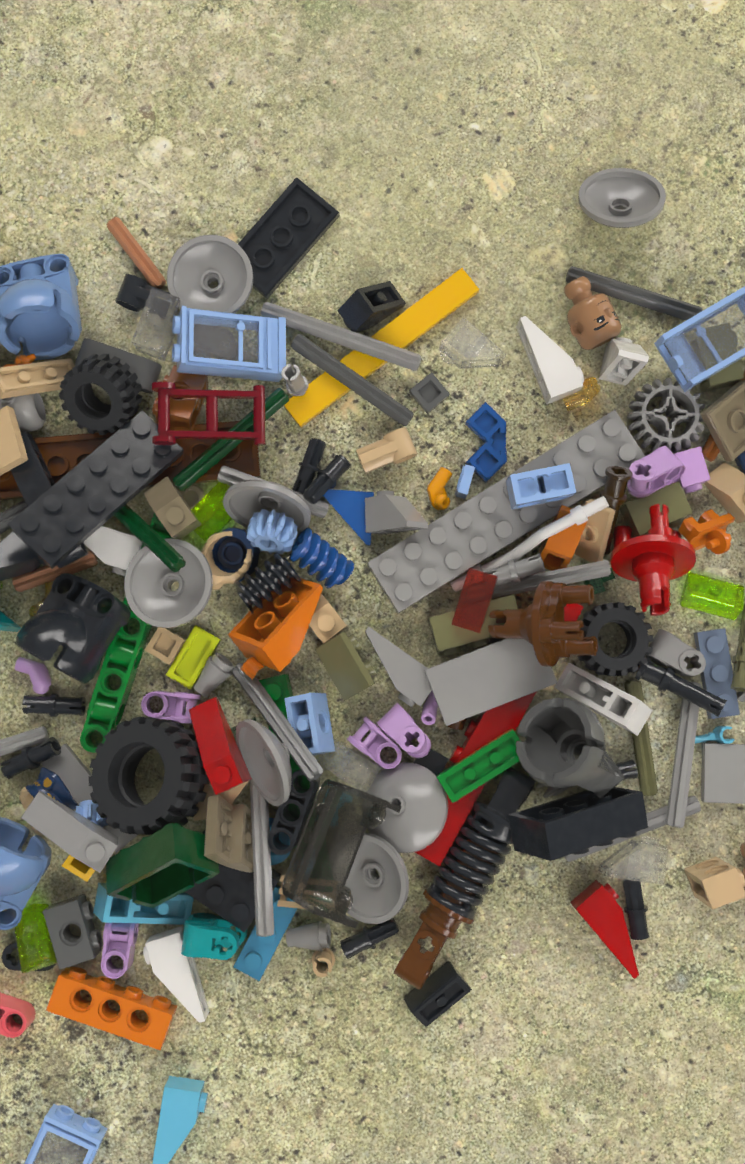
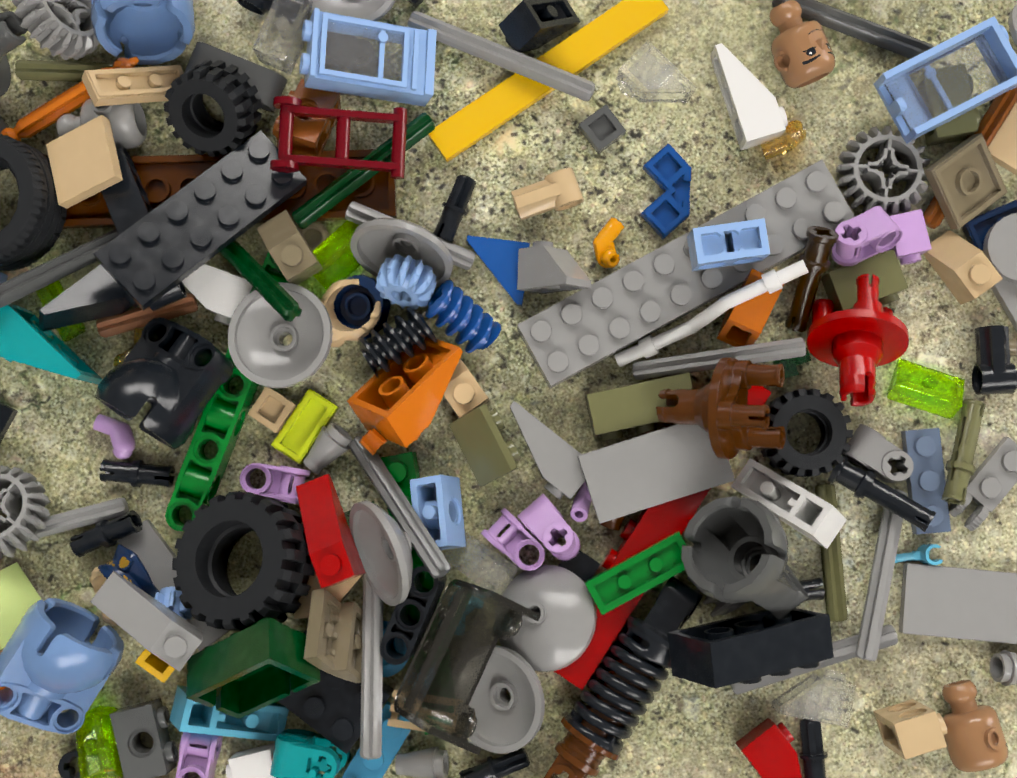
camera: 10 degrees right, 0 degrees up
light grey pin [281,364,309,396] -> none
dark grey axle [291,334,414,426] -> none
black axle [303,455,350,504] -> none
clear red tile [451,568,498,634] -> none
light blue tile [455,464,475,499] -> none
light grey pin [483,553,546,590] -> none
tan plate [574,499,616,563] -> none
white slope [599,337,649,385] -> none
orange hips [678,509,735,554] -> none

